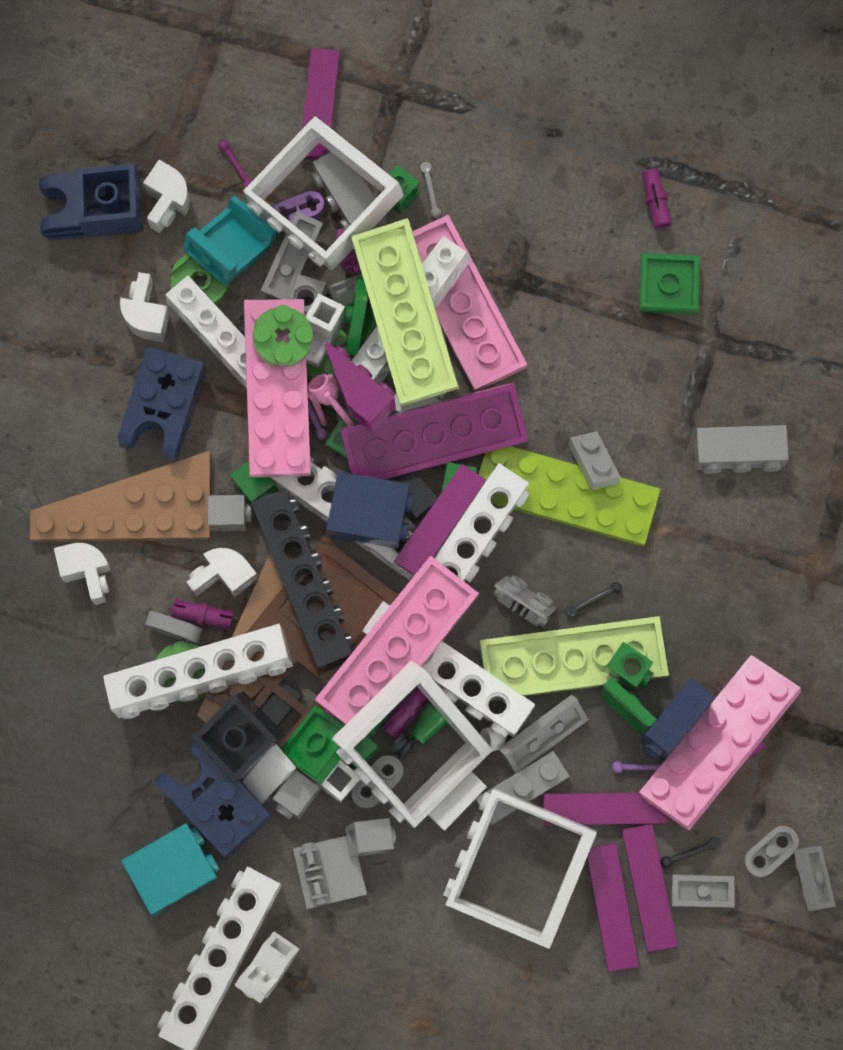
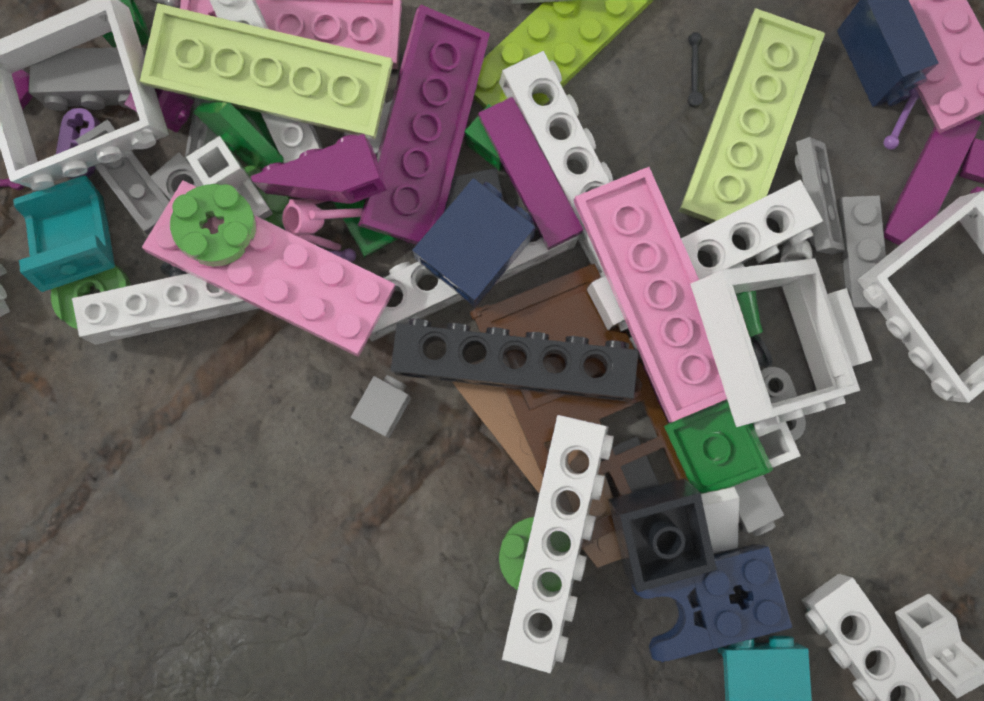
camera: 60 degrees left, 5 degrees up
medium nougat wing [30,451,211,542] -> none
white brick [54,543,111,605] -> none
dark blue brick [118,347,207,462] -> none
white brick [120,272,170,342] -> none
light grey beam [144,611,203,645] -> none
magenta pin [171,598,234,631] -> none
white brick [187,548,258,597] -> none
green brick [230,460,277,508] -> none
light grey hinge [293,836,367,909] -> none
light grey brick [345,818,396,857] -> none
light grey hinge [493,575,557,628] -> none
green plate [600,677,657,735] -> none
green brick [604,642,654,691] -> none

